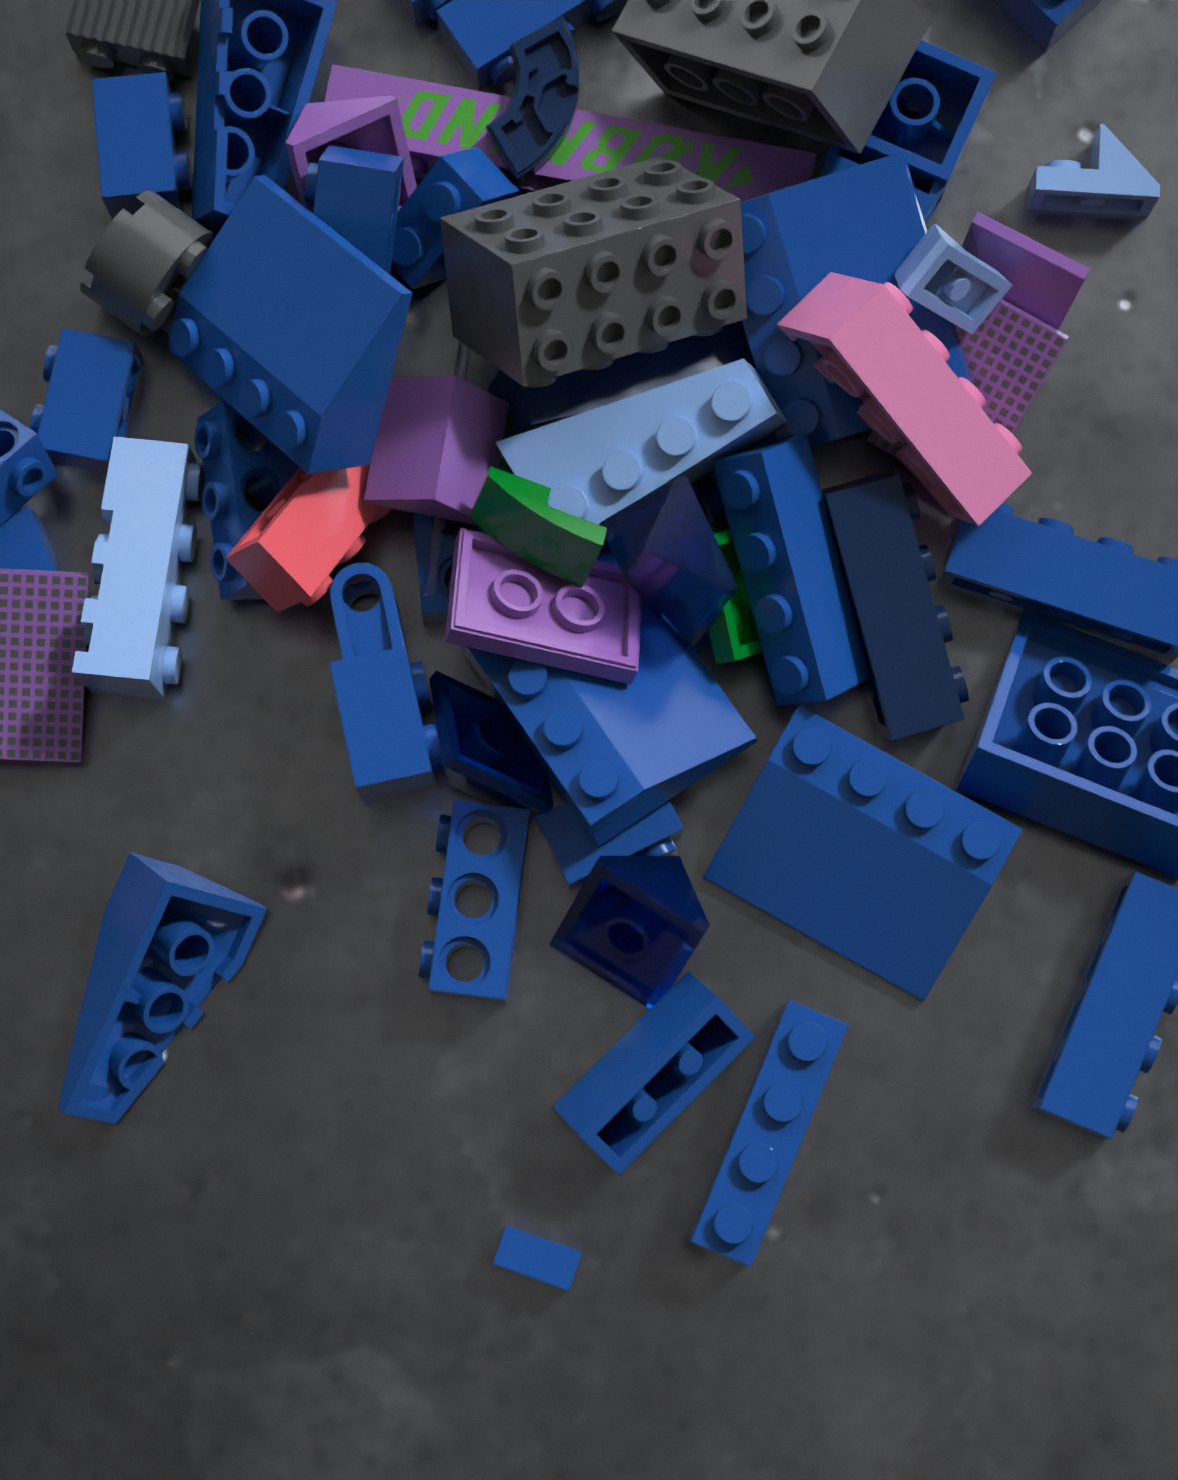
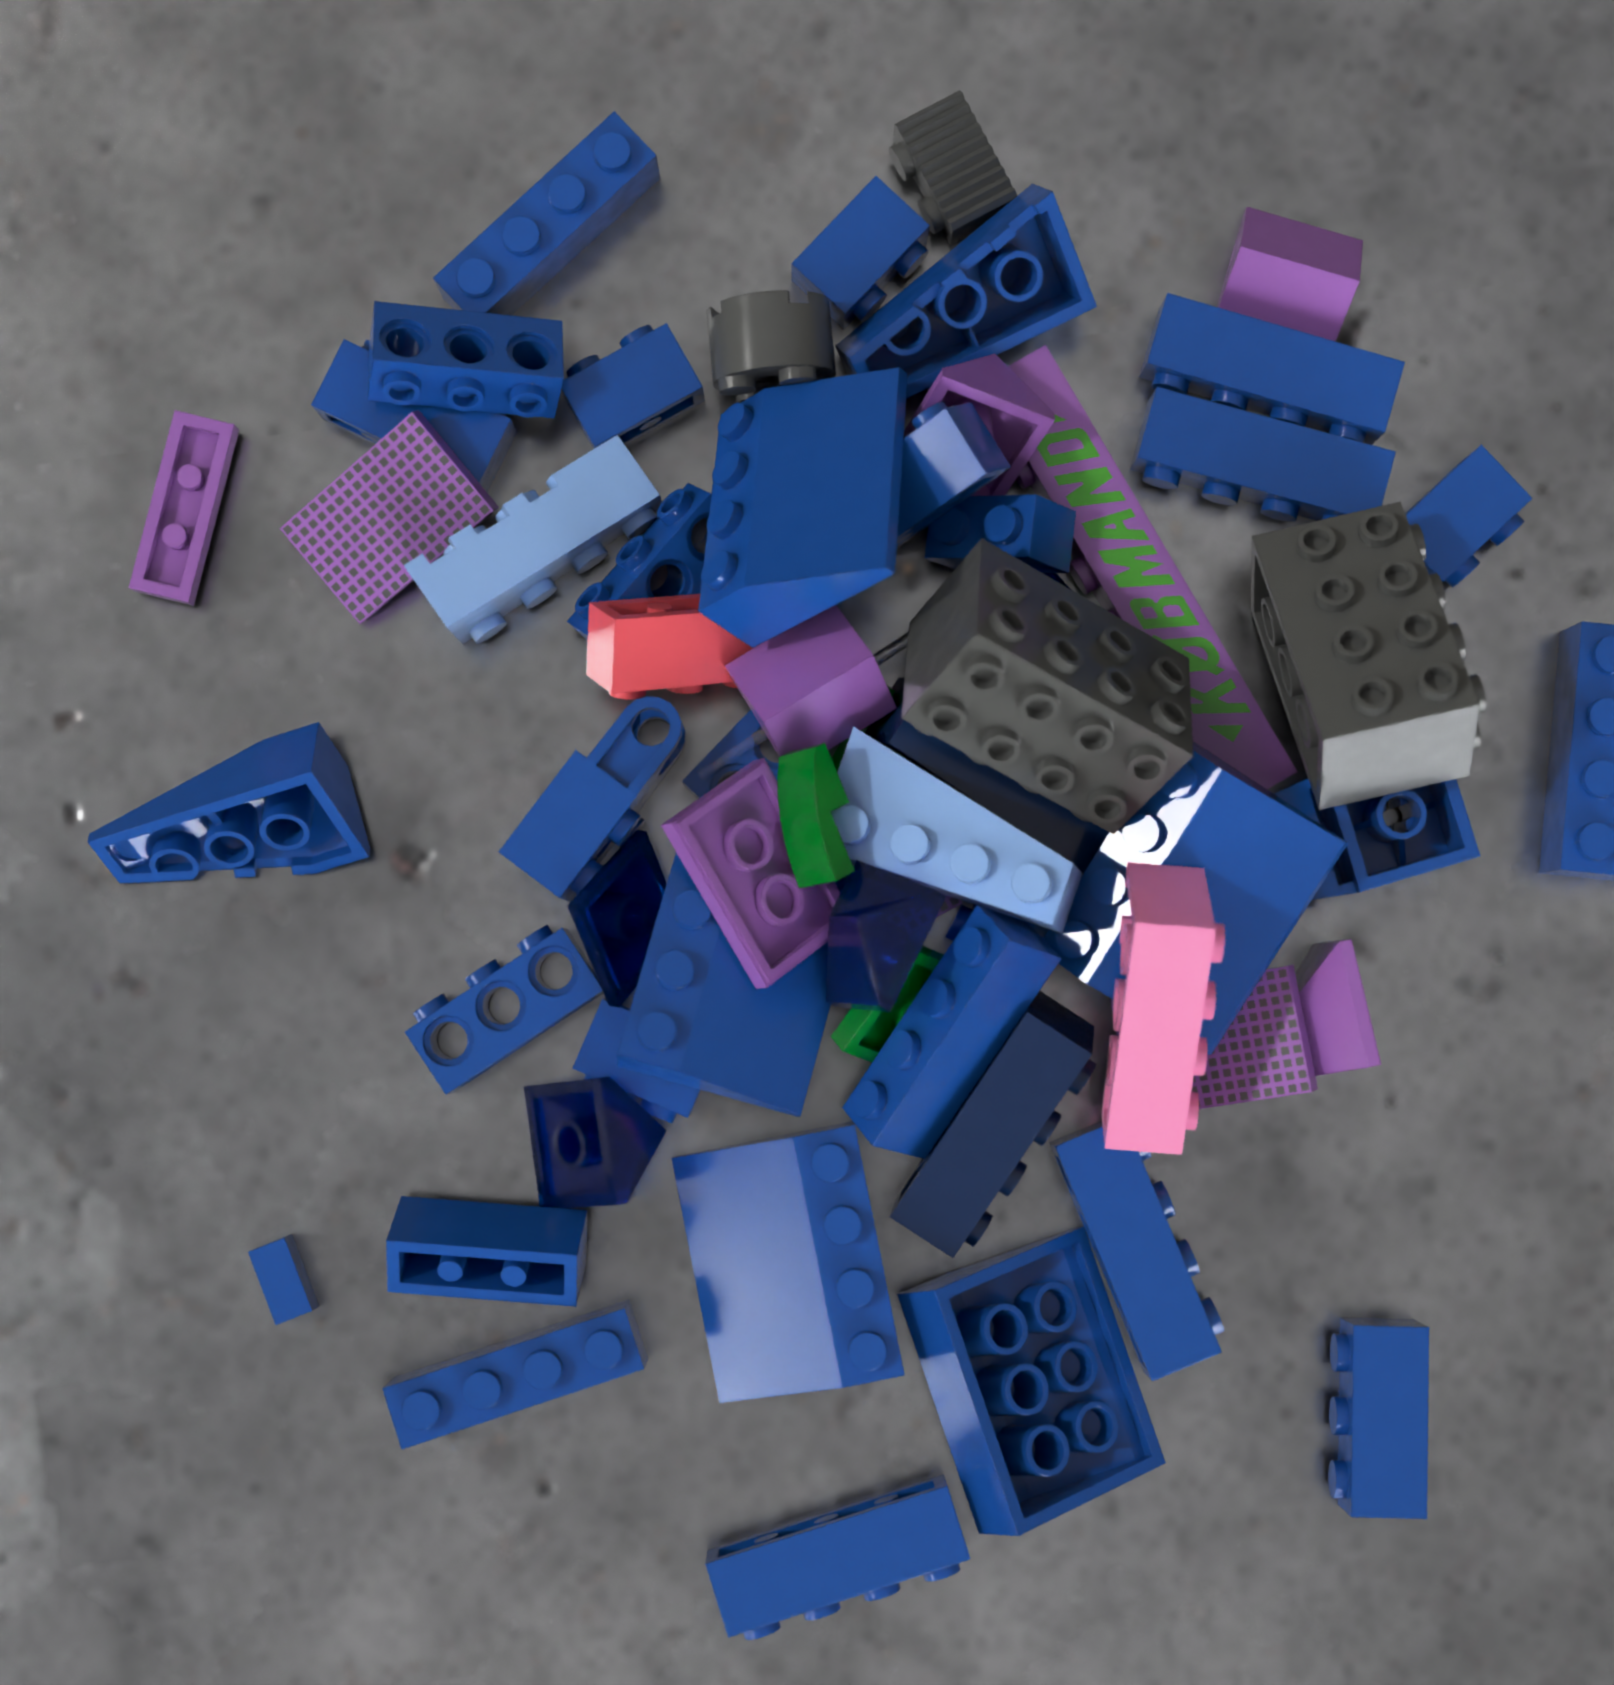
camera: 45 degrees right, 5 degrees up
dark blue tile [486,16,579,185] -> none
light blue slope [895,224,1013,334] -> none
light blue slope [1027,124,1160,216] -> none

